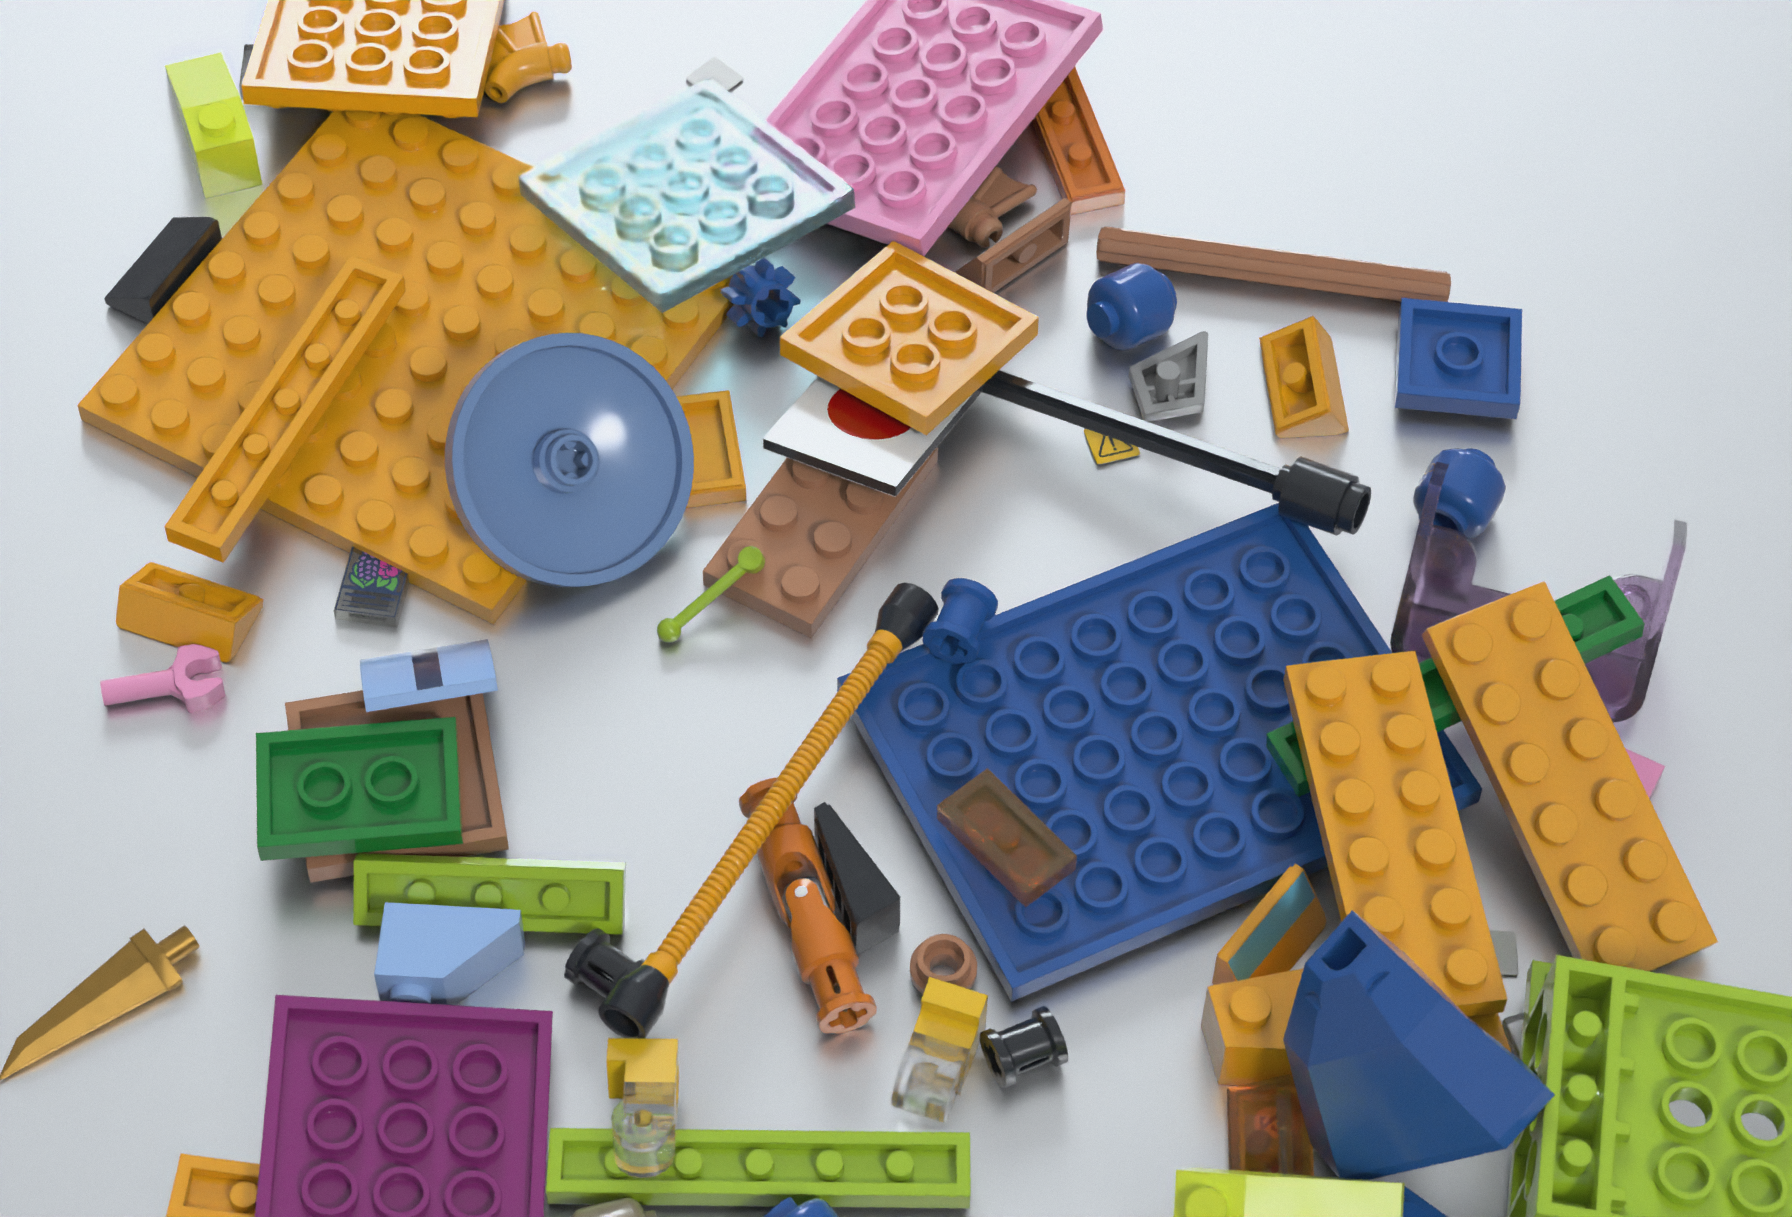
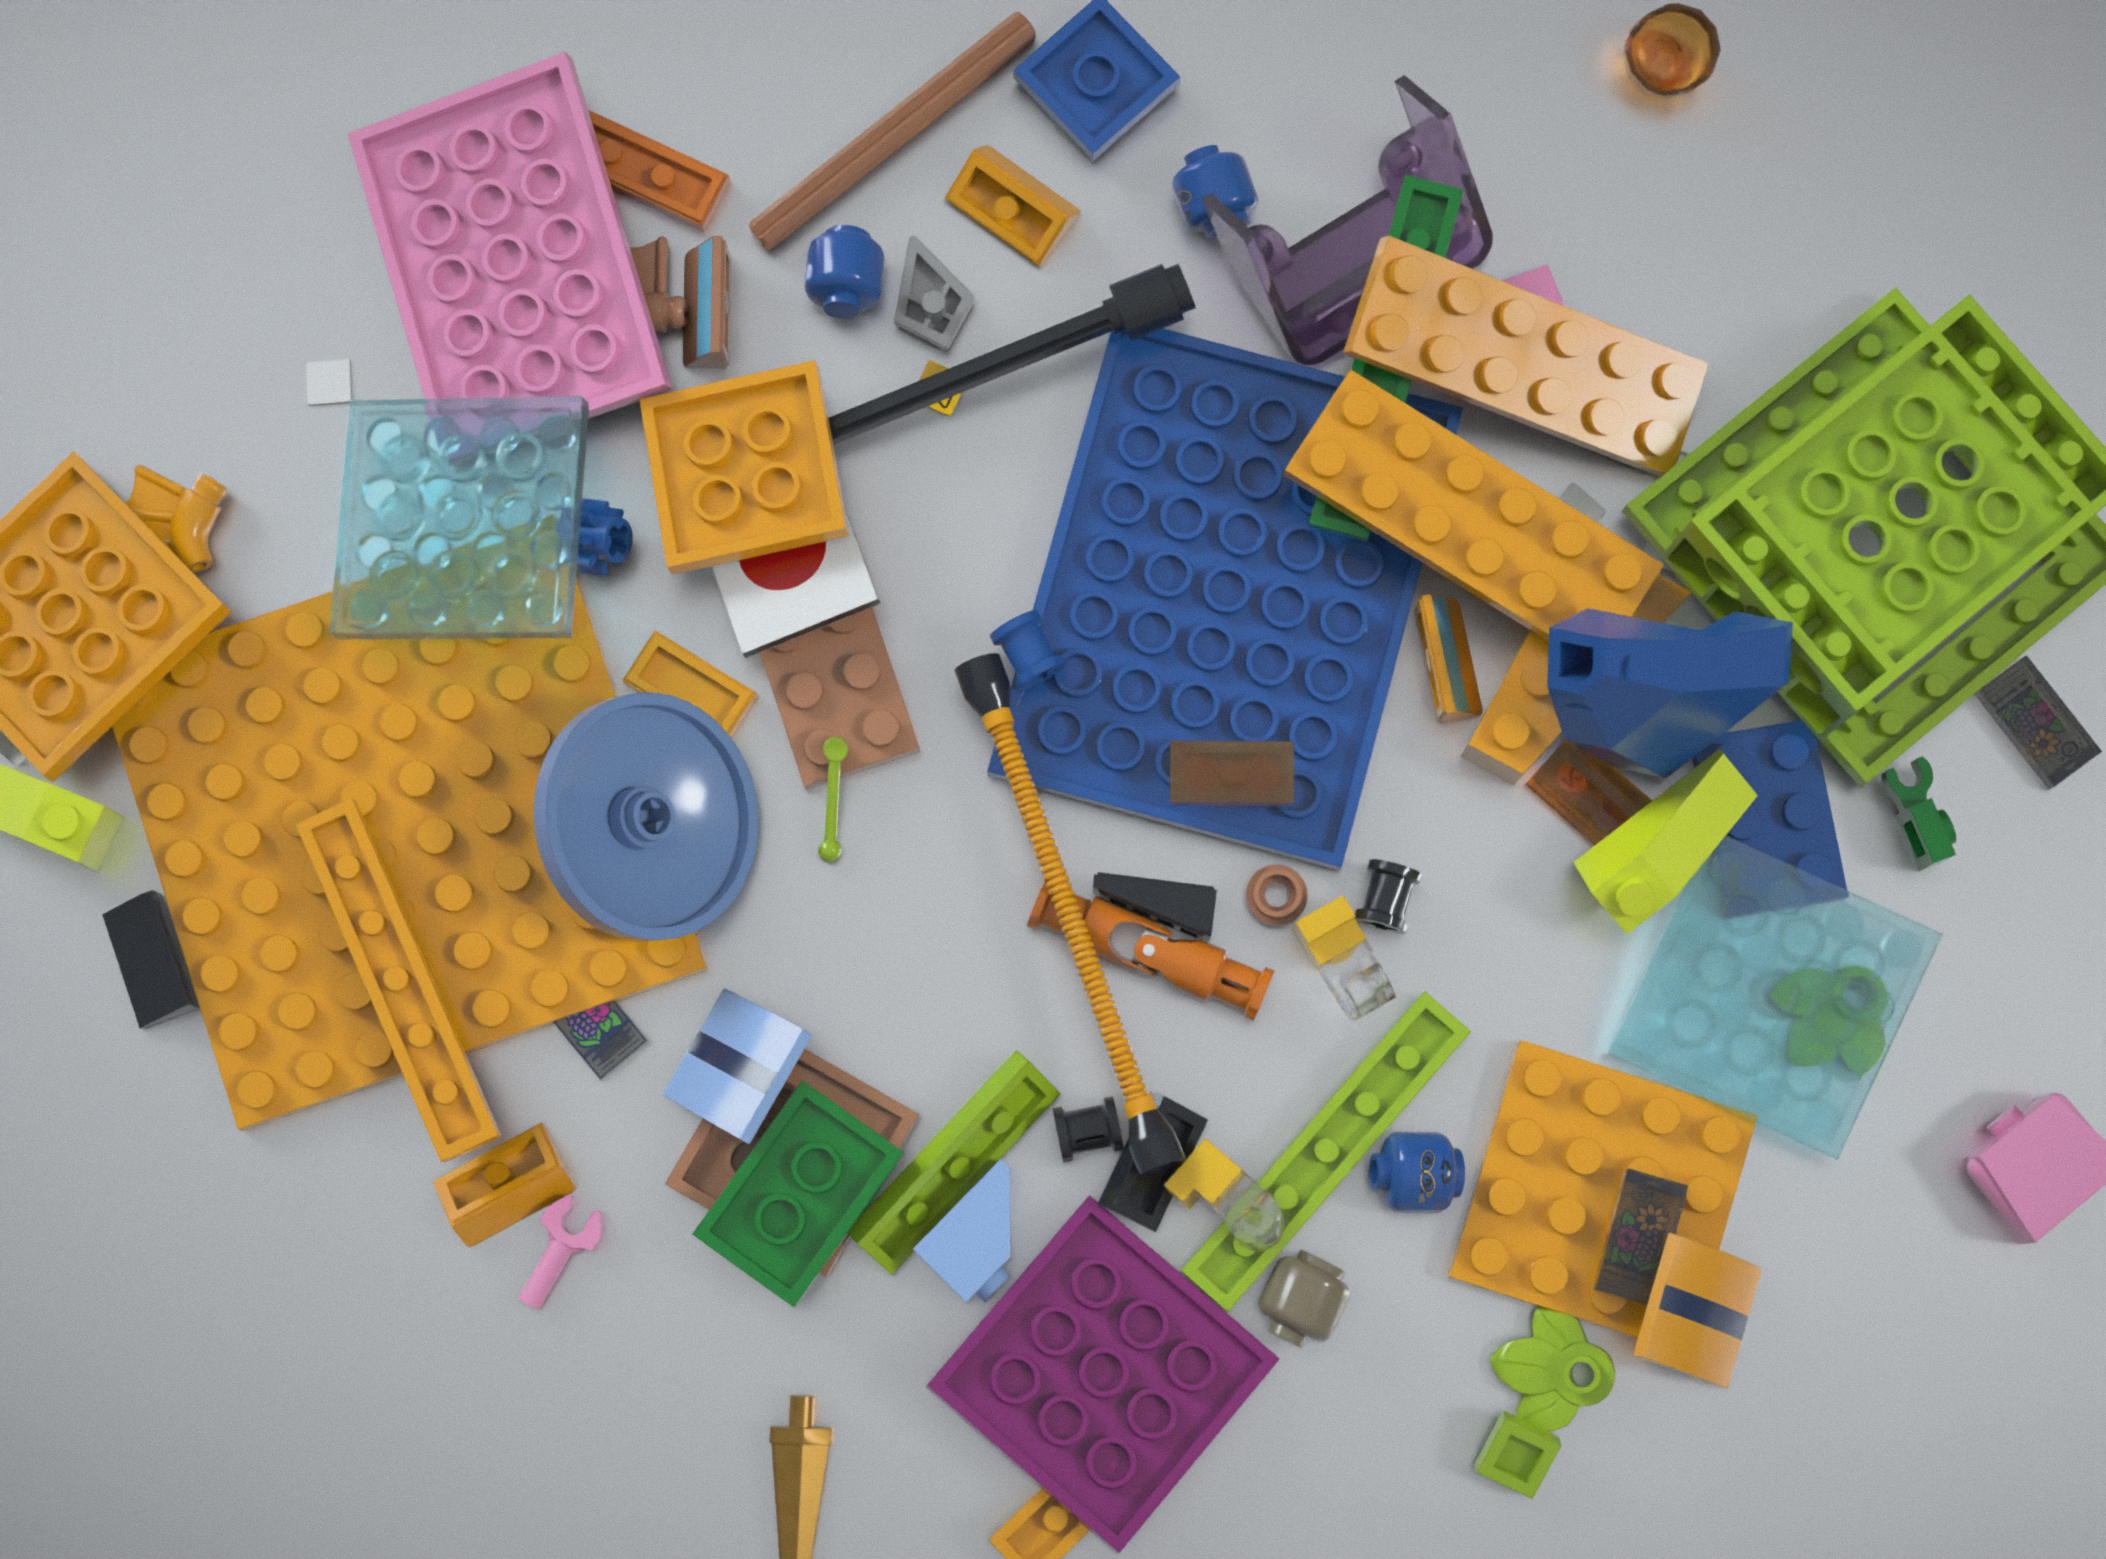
camera: 45 degrees left, 25 degrees up
none -> black plate [1098,1091,1208,1232]

